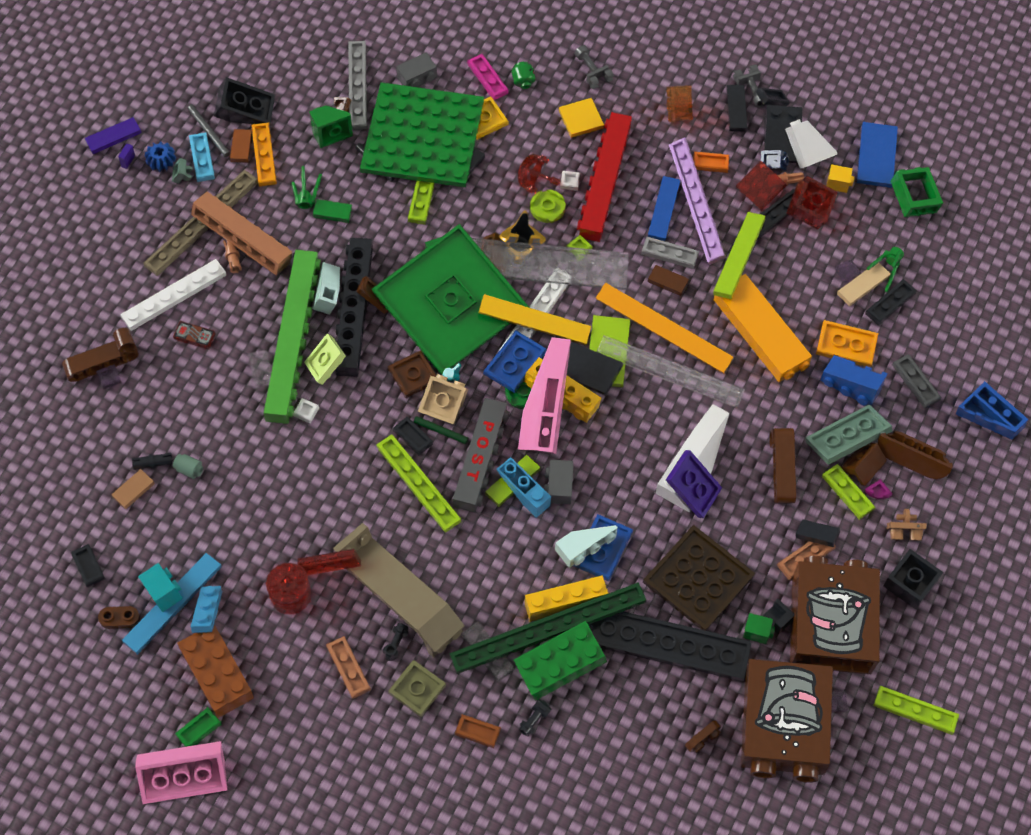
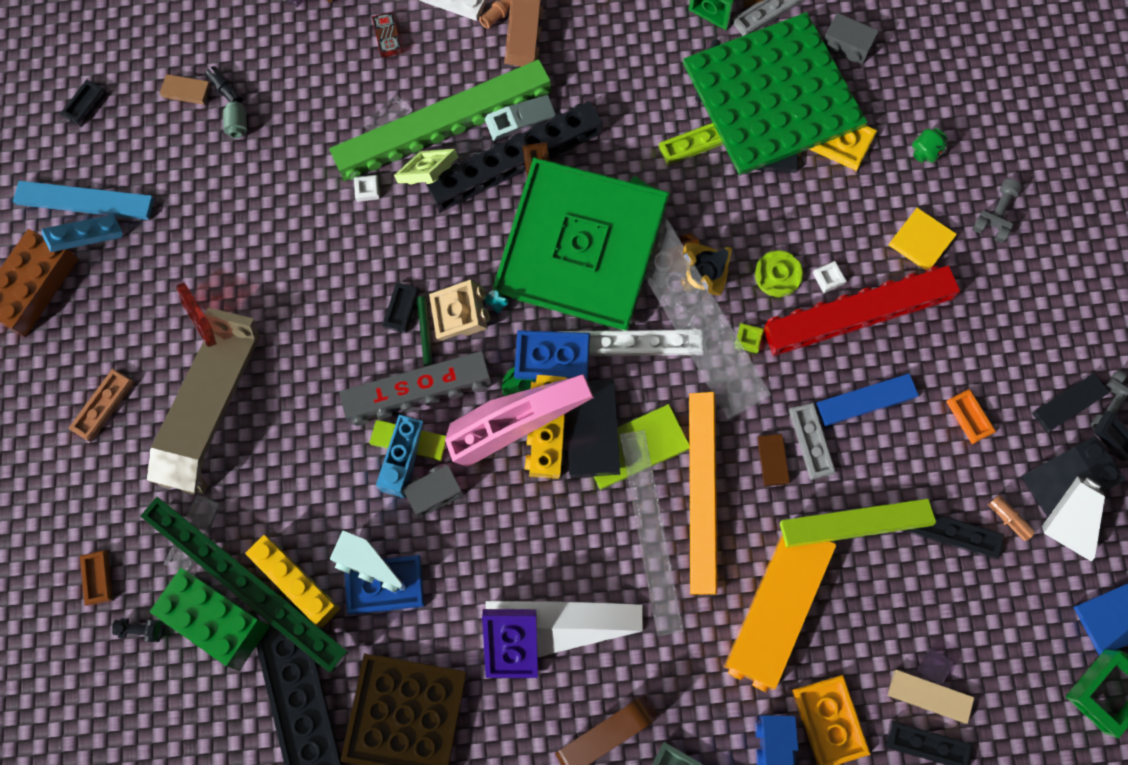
camera: 65 degrees right, 10 degrees up
reddish brown plate [98,606,140,629] -> none
teal brick [138,563,183,612] -> none
clear red wheel [266,563,312,615] -> none
green plant [292,166,322,209] -> none
green tile [313,199,352,223] -> none
lime plate [376,434,461,533] -> none
black bar [383,623,409,661] -> none
reddish brown tile [388,350,437,398] -> none
olive plate [388,660,446,717] -> none
dark pink tile [467,54,509,100] -> none
yellow tile [478,294,591,345] -> none
clear red helmet [518,154,560,193] -> none
clear orange brick [666,85,693,122] -> none
lavender tile [669,137,726,265] -> none
clear red tile [736,161,787,211] -> none
bracket [760,150,789,171] -> none
clear red brick [787,176,838,229] -> none
yellow brick [826,164,855,193] -> none
green plant [867,247,904,292] -> none

